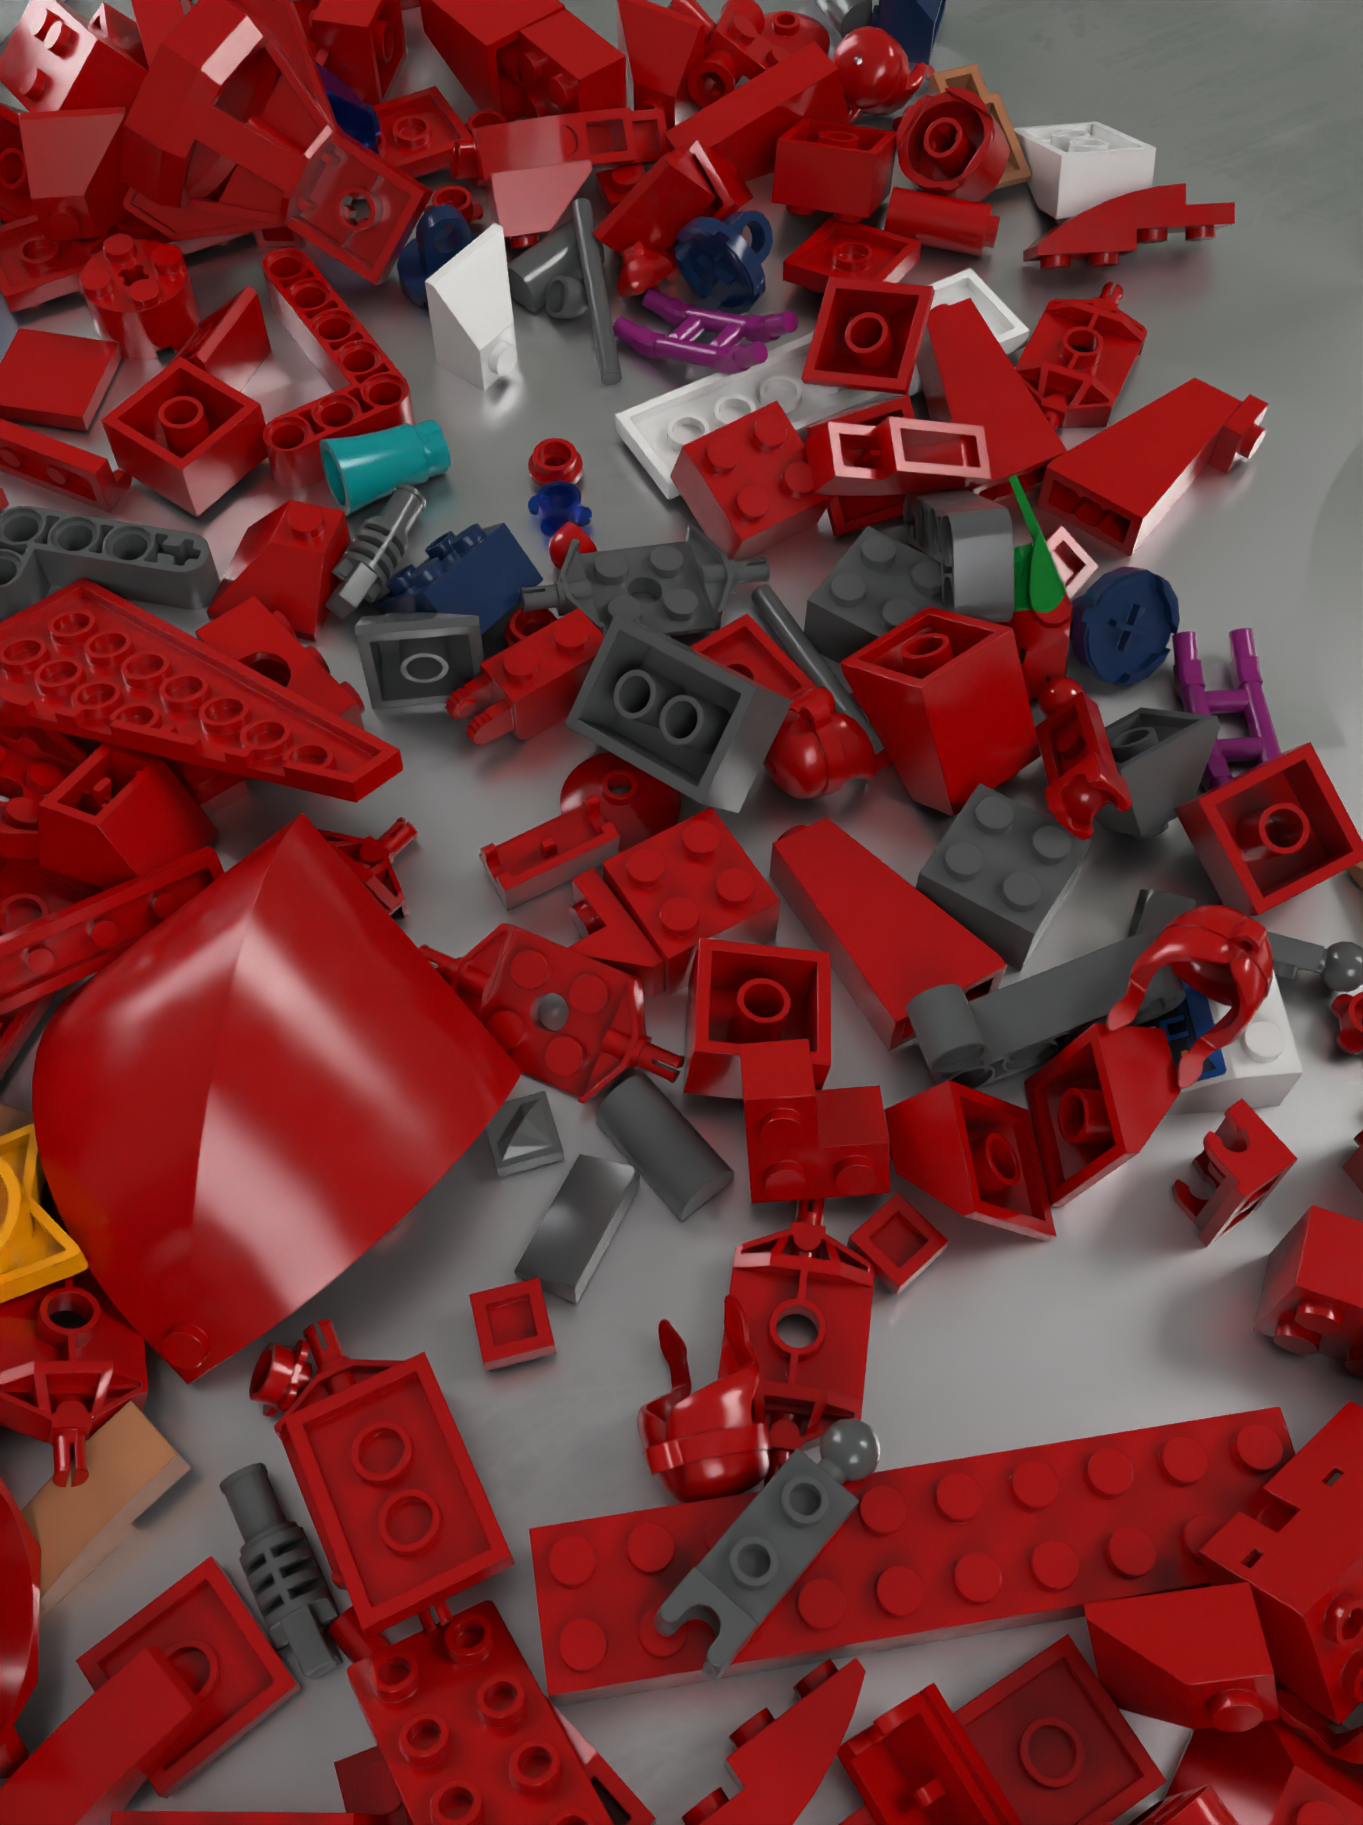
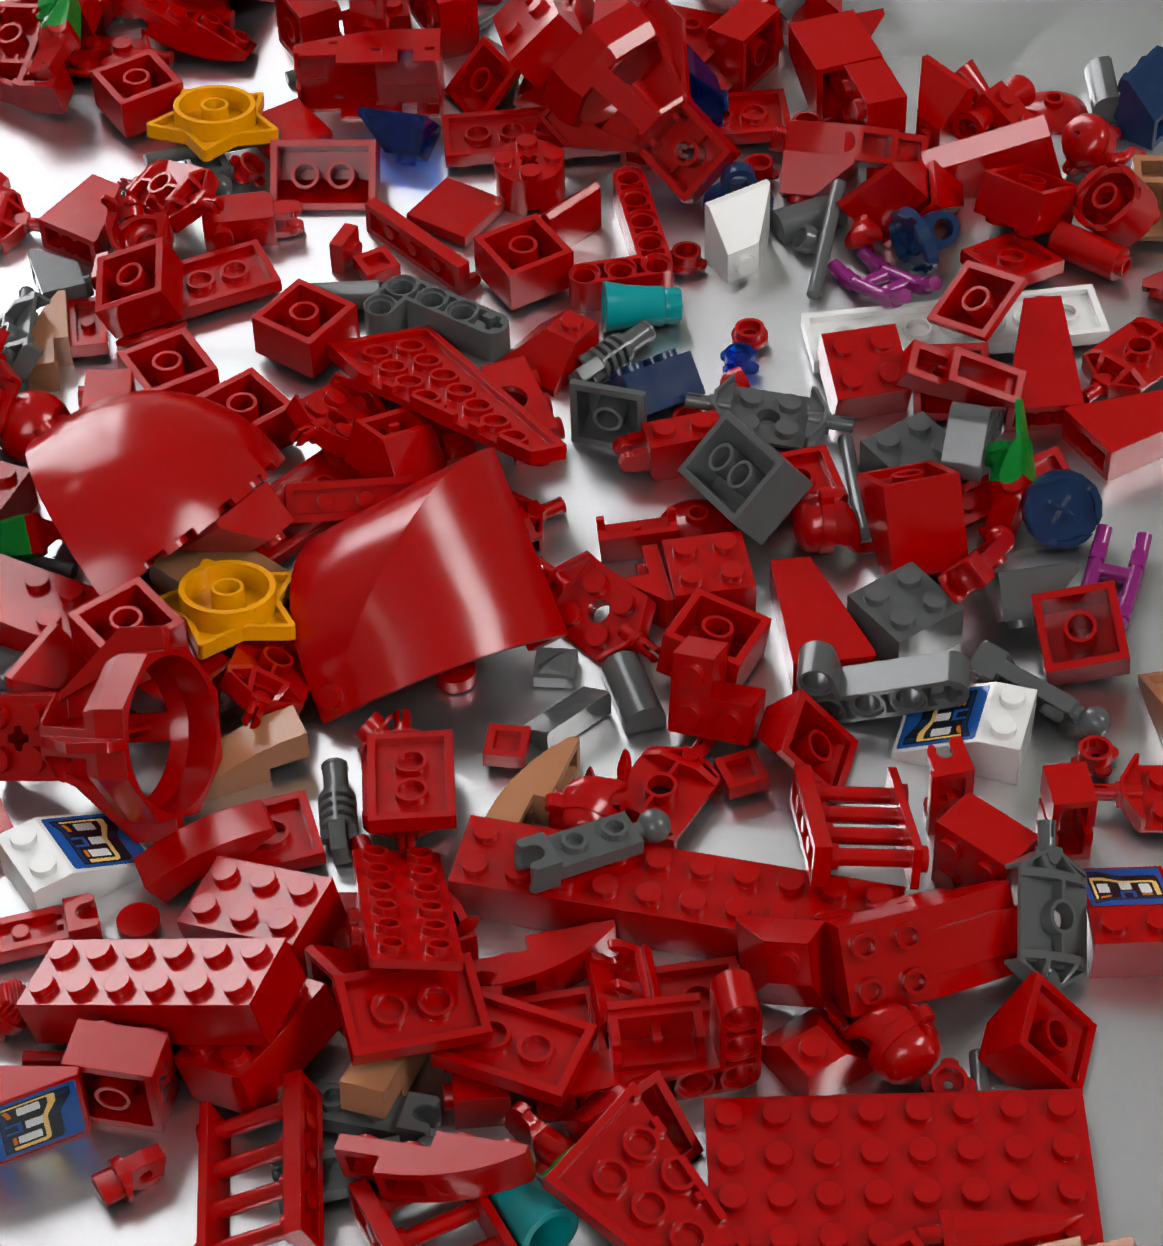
camera: 25 degrees right, 15 degrees down
red slope [19,107,132,241] -> none
red slope [1024,1023,1181,1207] -> none
red hair [1106,905,1273,1089] -> none
none -> nougat slope [485,736,581,827]
none -> red plate [670,241,707,275]
none -> red fence [790,764,929,890]

